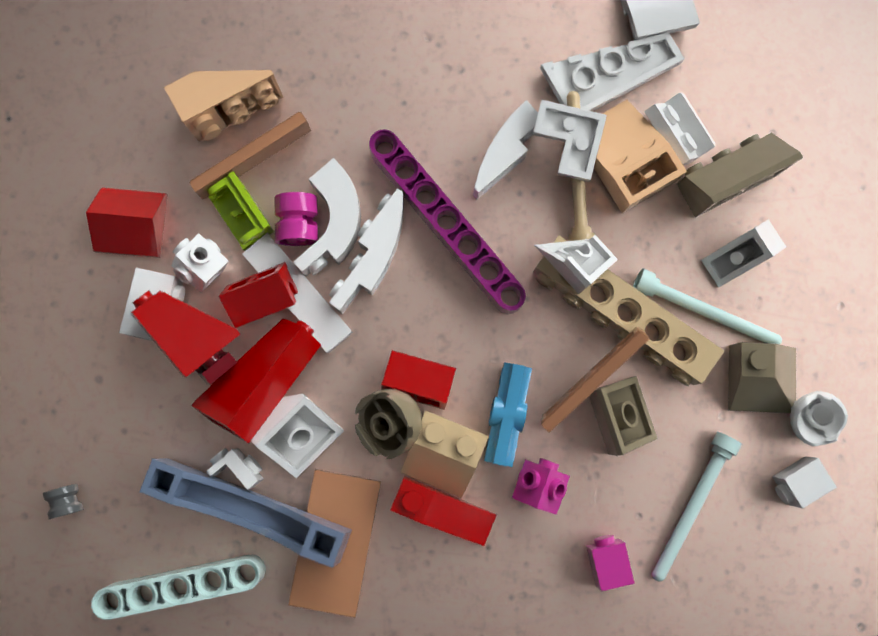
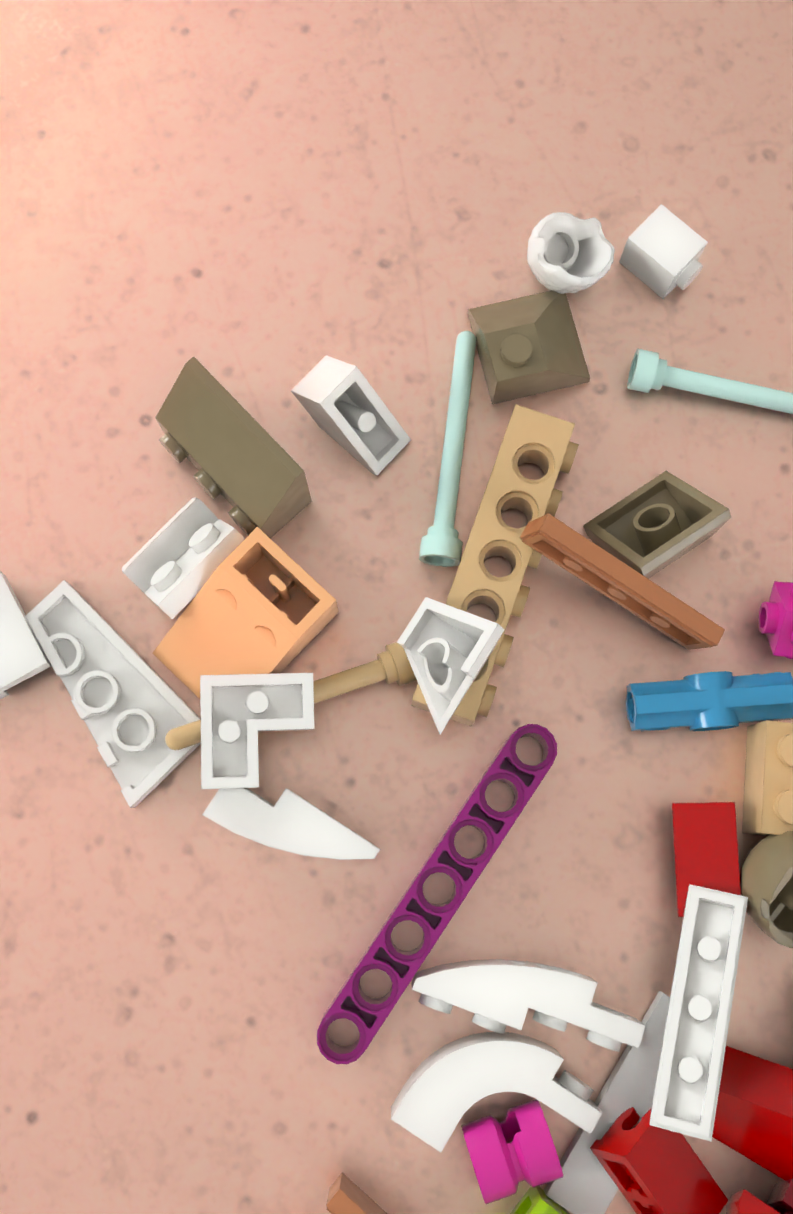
camera: 100 degrees left, 5 degrees down
none -> white tile [649,884,748,1142]

